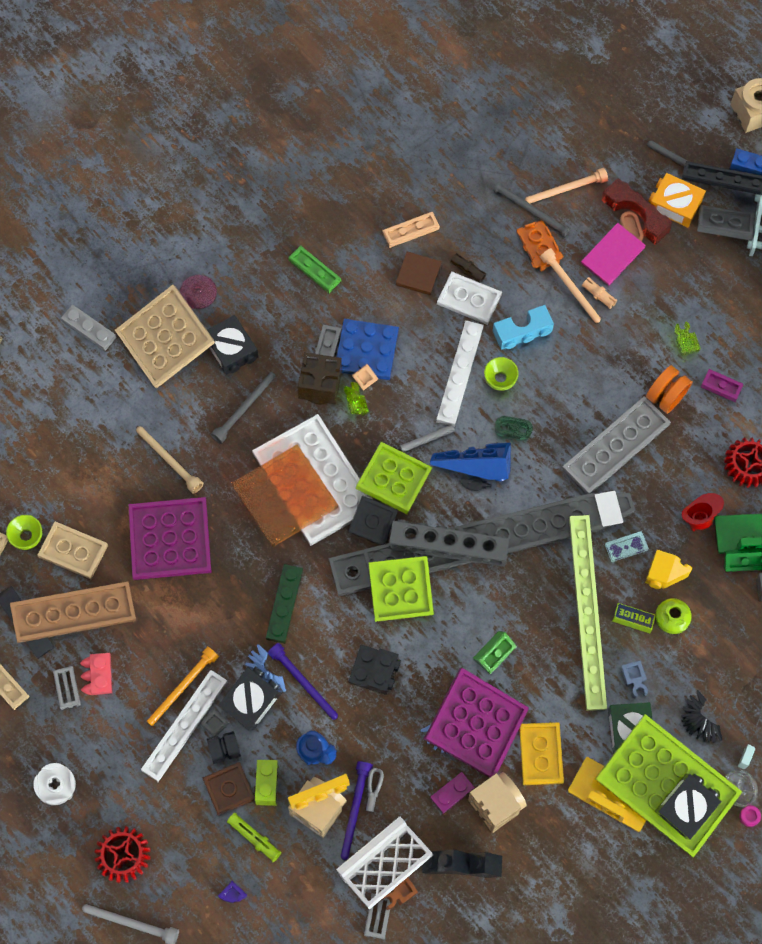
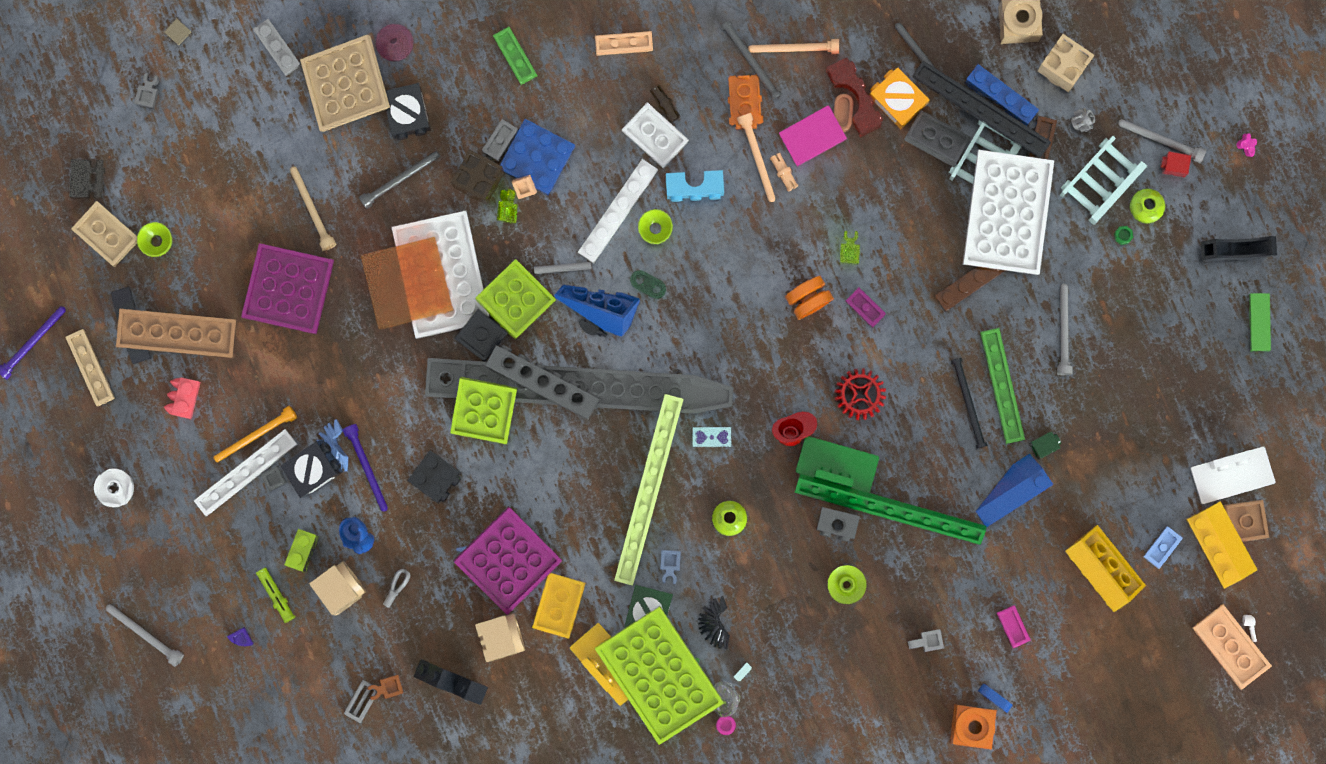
camera: 25 degrees right, 15 degrees up
tan plate [37,522,108,579] -> none
light grey tile [53,666,81,710] -> none
red gear [94,826,151,883] -> none
reddish brown tile [202,762,255,816] -> none
black wheel [207,731,241,764] -> none
dark green plate [266,564,303,644] -> none
yellow plate [288,774,350,810] -> none
white fence [336,816,433,909] -> none
dark purple piece [341,761,373,860] -> none
reddish brown tile [396,251,442,295] -> none
magenta plate [430,772,475,814] -> none
bright green slope [473,631,517,674] -> none
light grey plate [562,396,671,494] -> none
white sticker [595,491,623,527] -> none
slope [612,603,656,633] -> none
yellow slope [645,550,692,589] -> none
black brick [655,774,722,840] -> none

